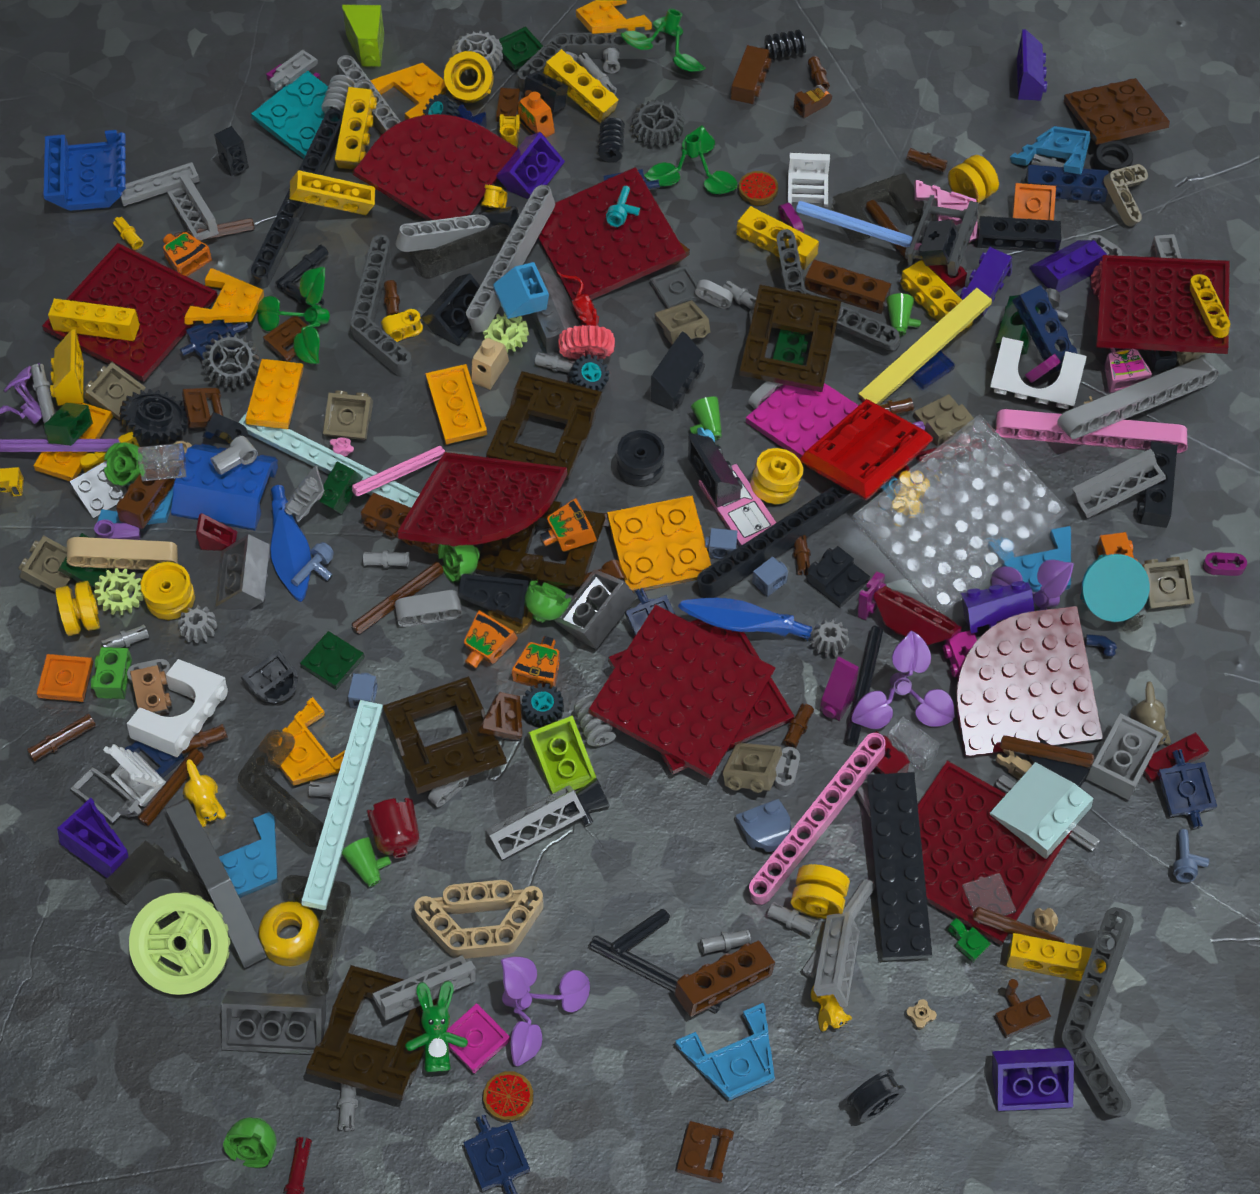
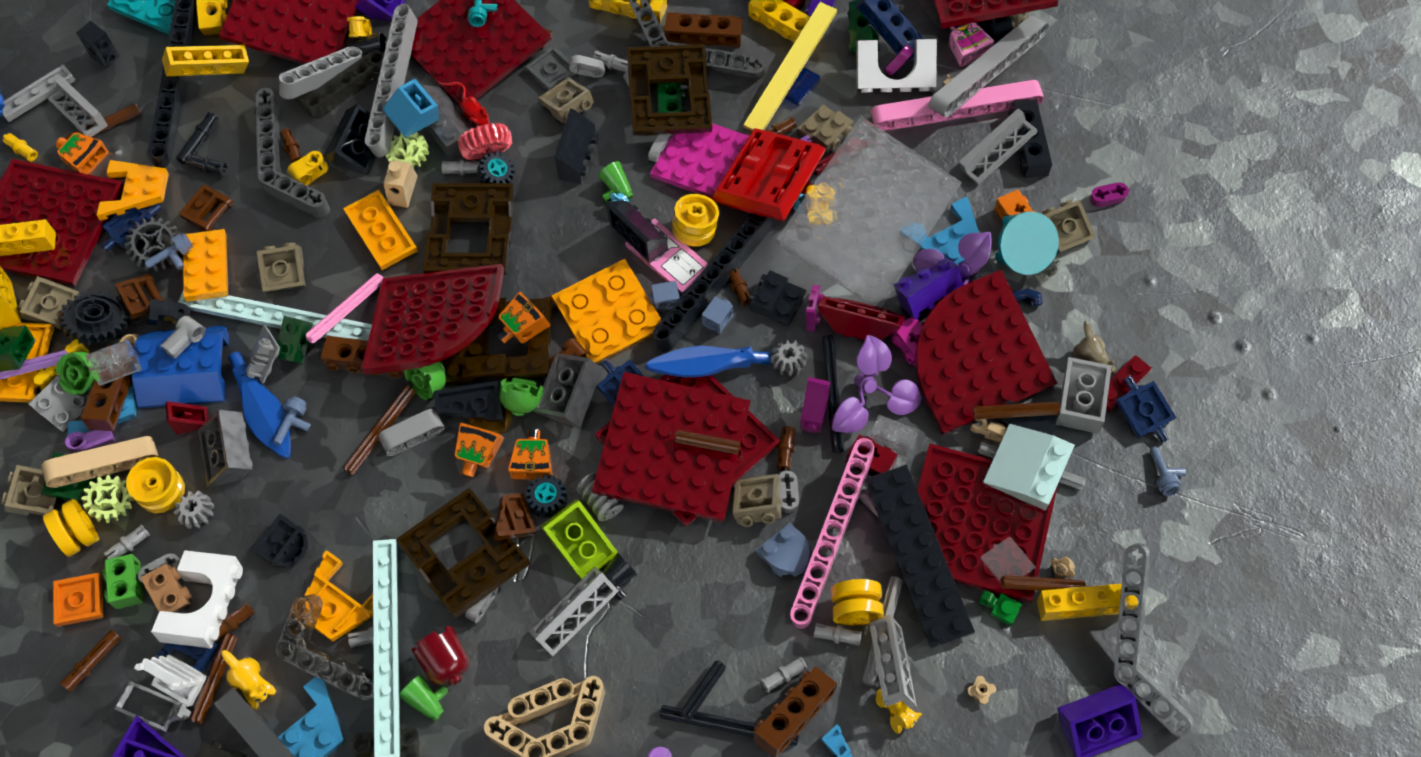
camera: 15 degrees left, 5 degrees up
green plant [257,267,330,364] -> none
dark green plate [300,631,365,690] -> none
bright pink plate [330,438,354,457] -> none
sand blue brick [348,673,378,709] -> none
light grey pin [363,550,409,568] -> none
black wheel [617,430,665,486] -> none
bright green piece [886,293,921,337] -> none
reddish brown plate [994,979,1051,1038] -> none
none -> sand blue piece [144,233,193,270]
none -> reddish brown axle [674,430,740,454]

